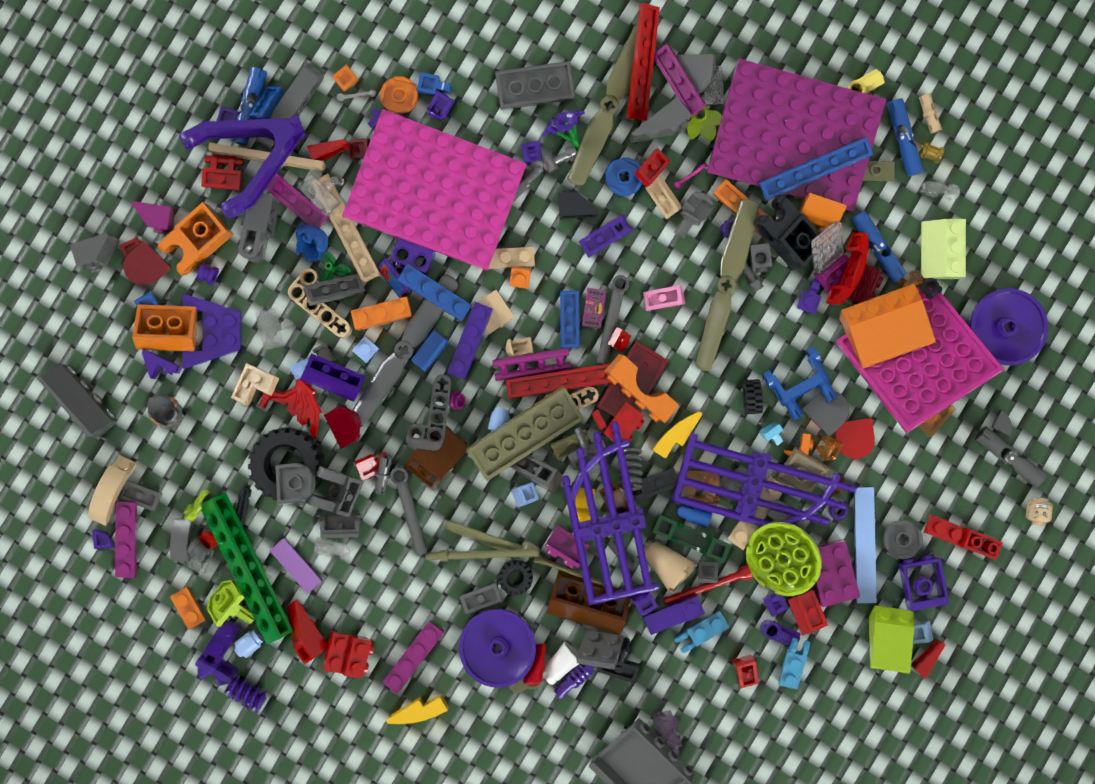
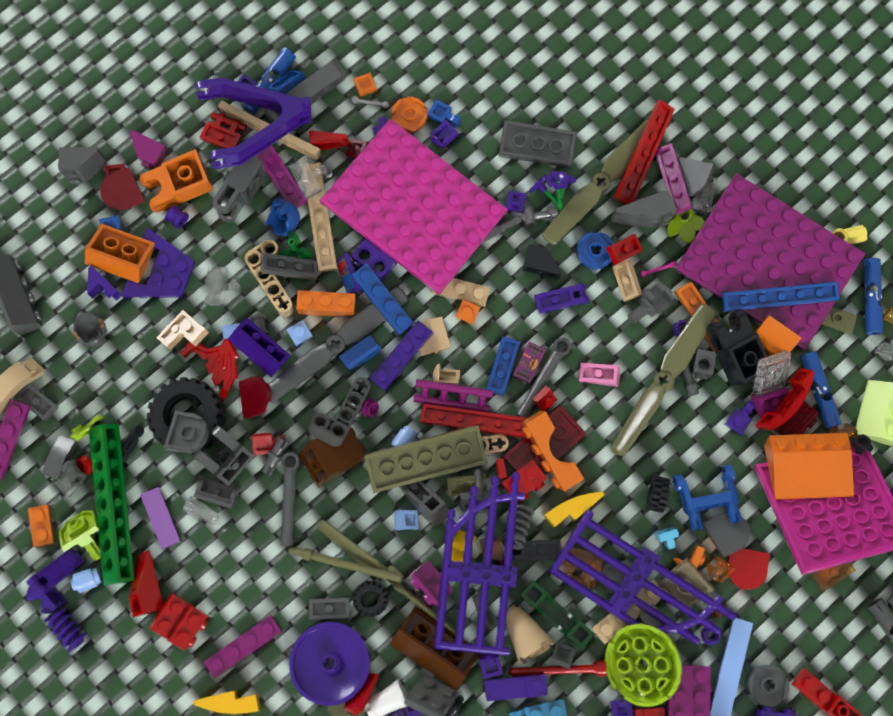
camera: 15 degrees right, 10 degrees down
blue hinge [677,504,712,528] -> none

